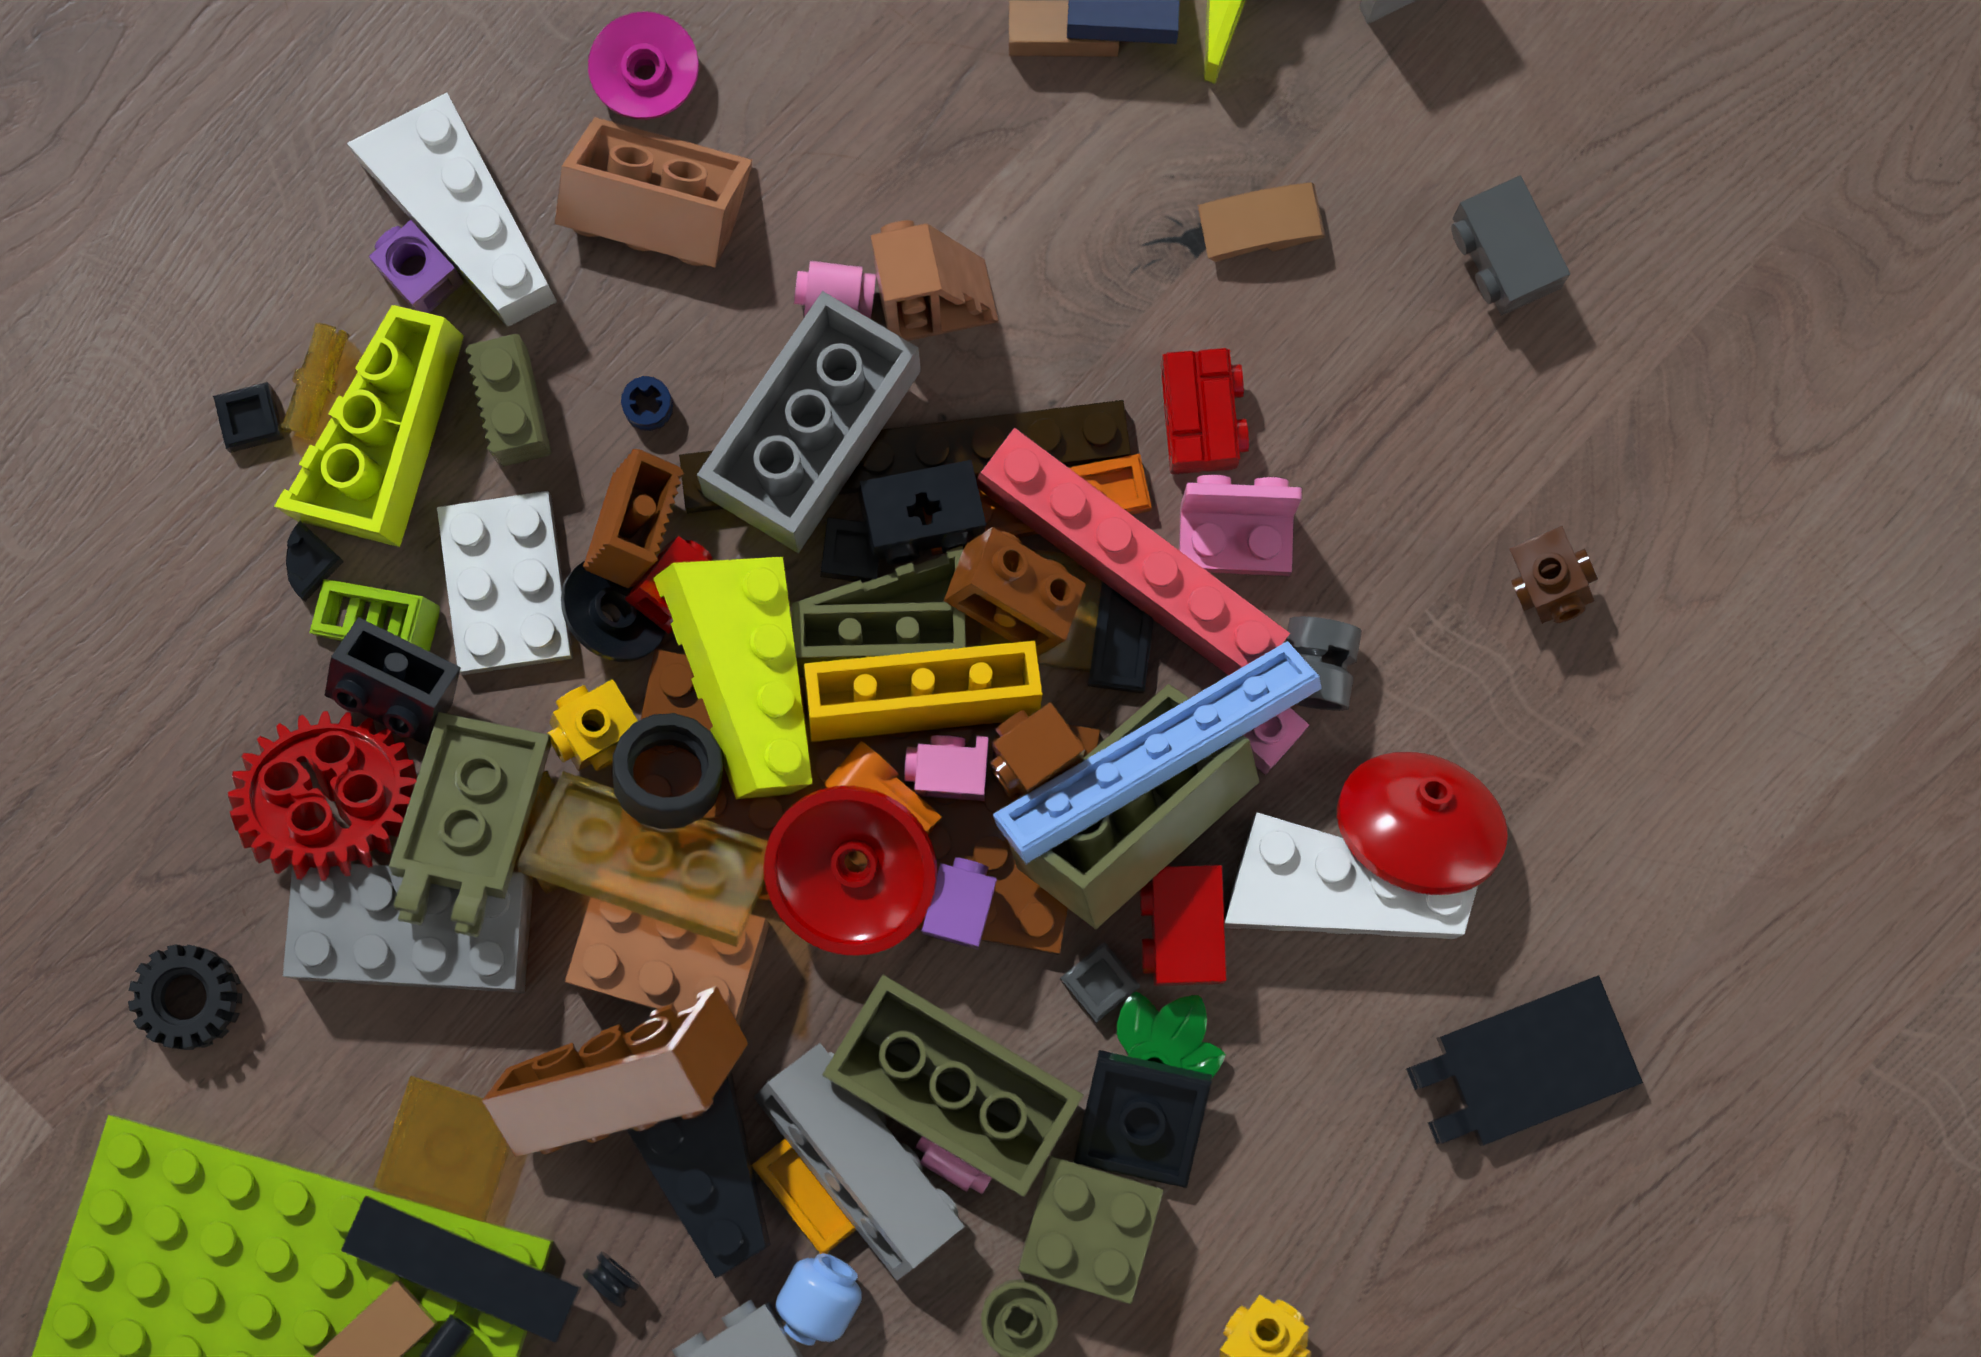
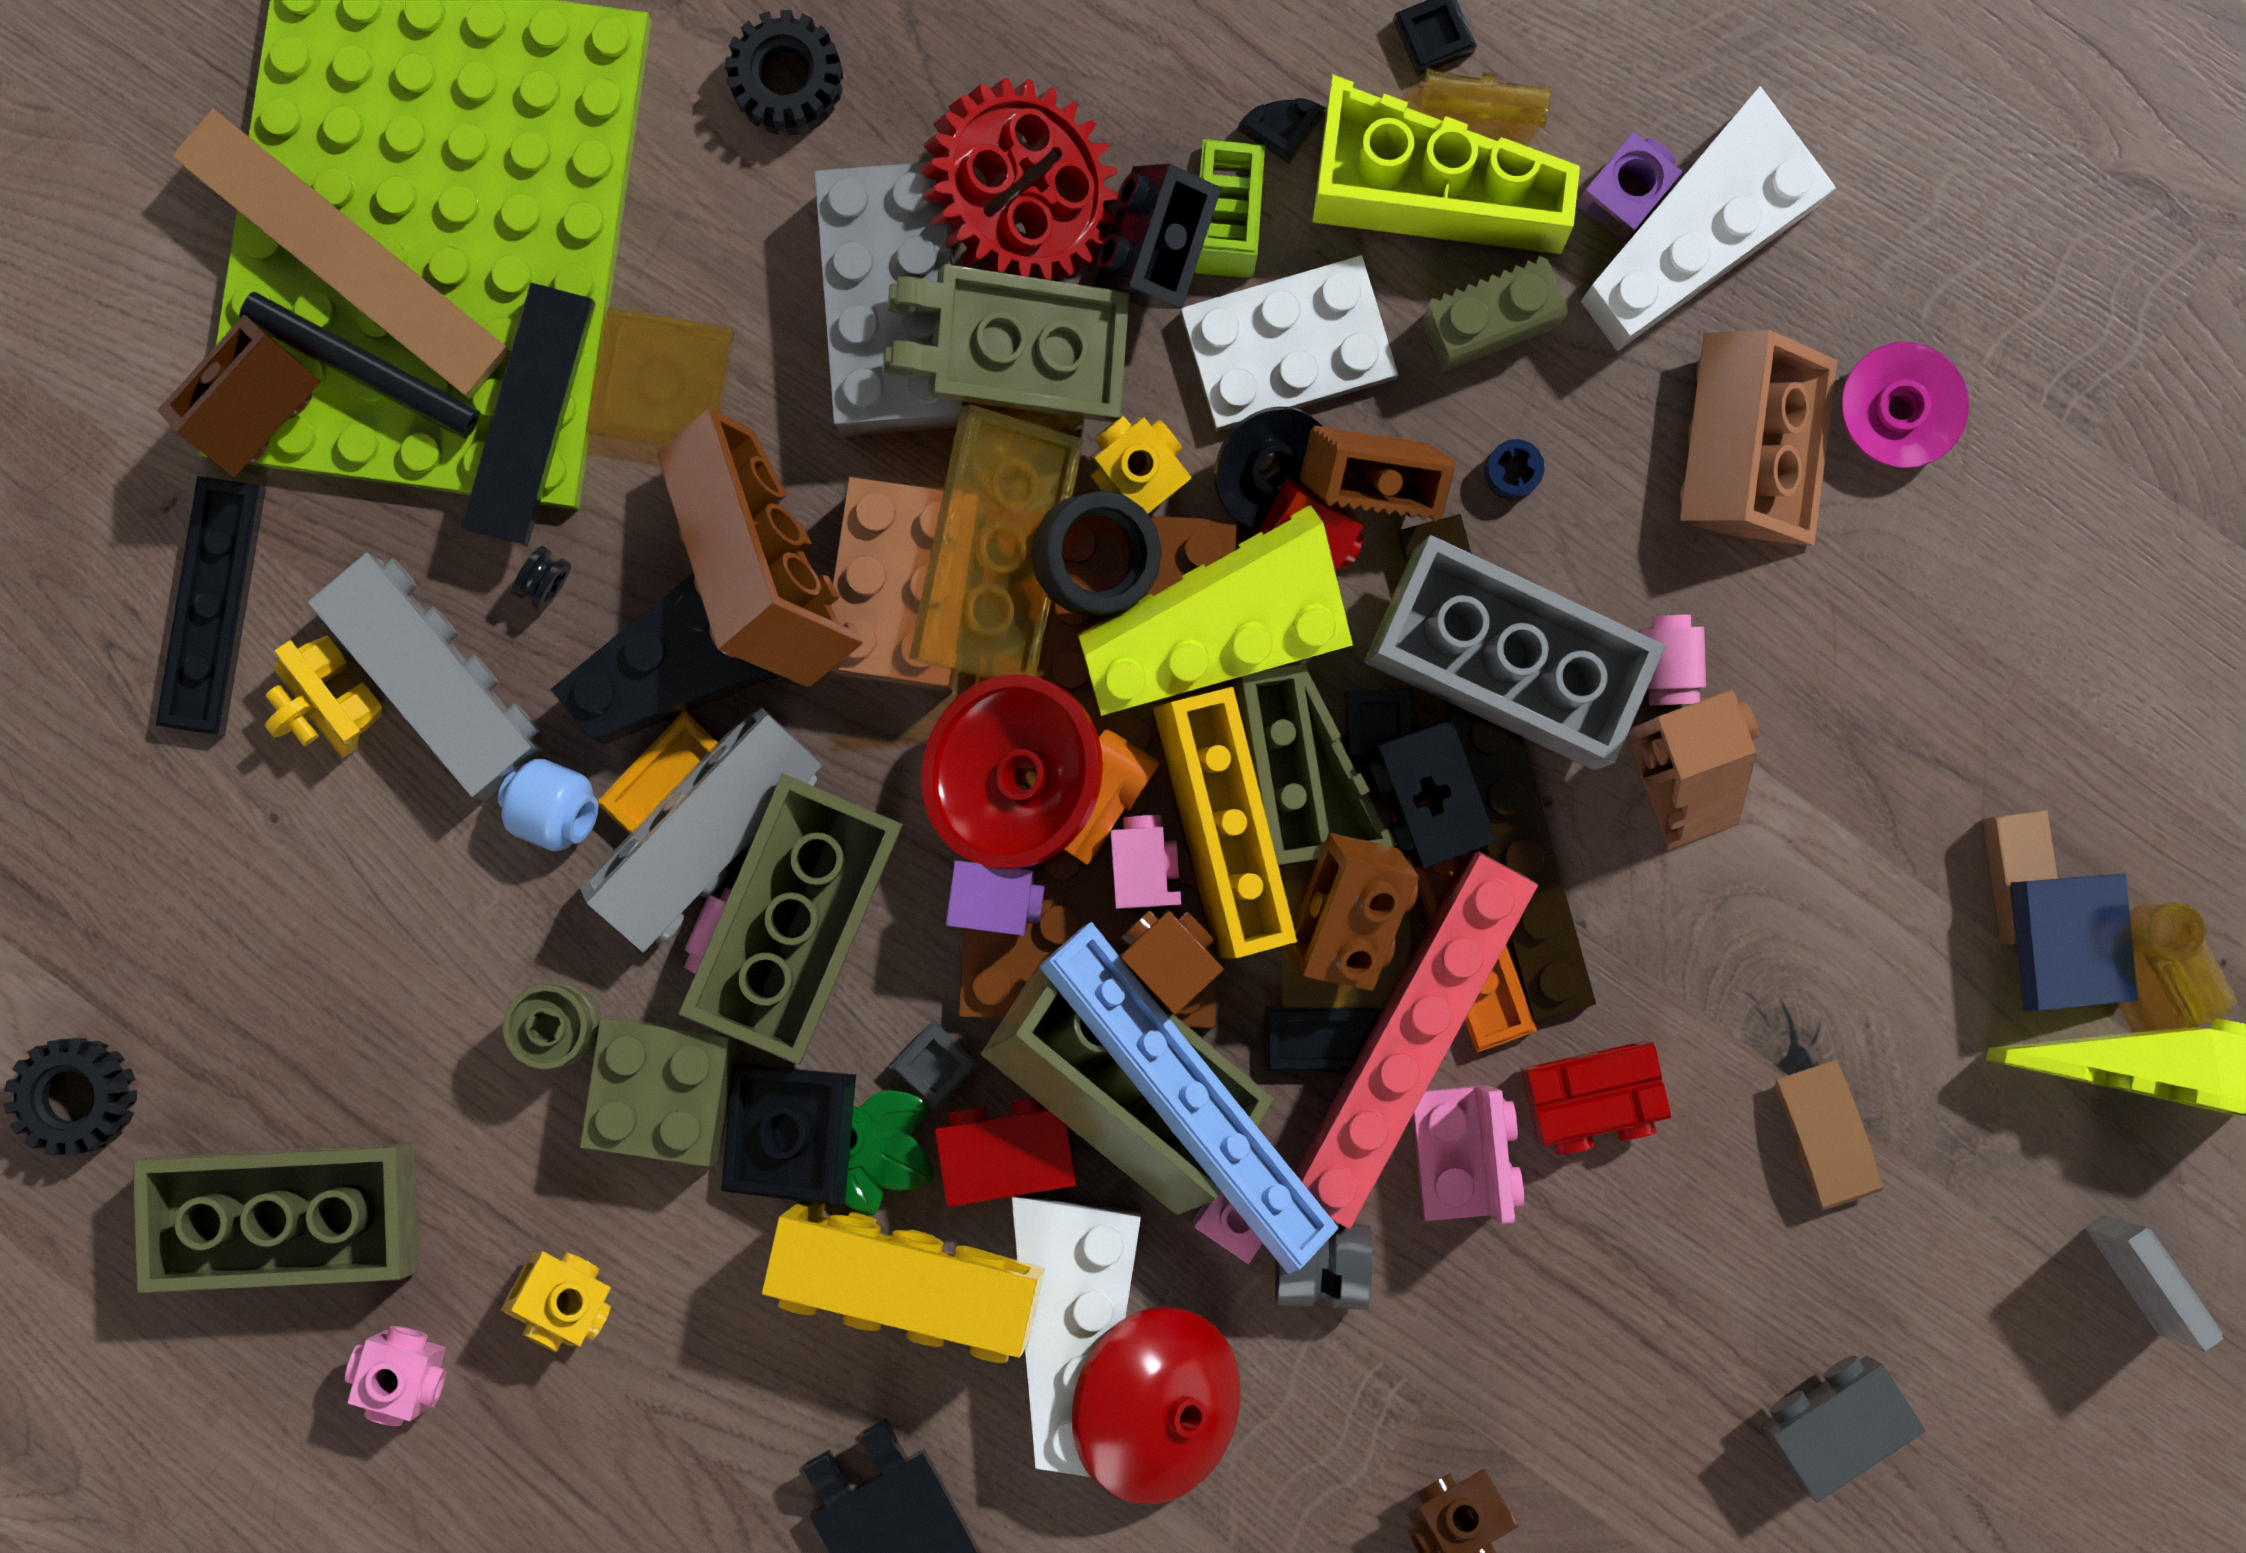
camera: 80 degrees right, 5 degrees up
none -> yellow wedge [762,1201,1045,1363]

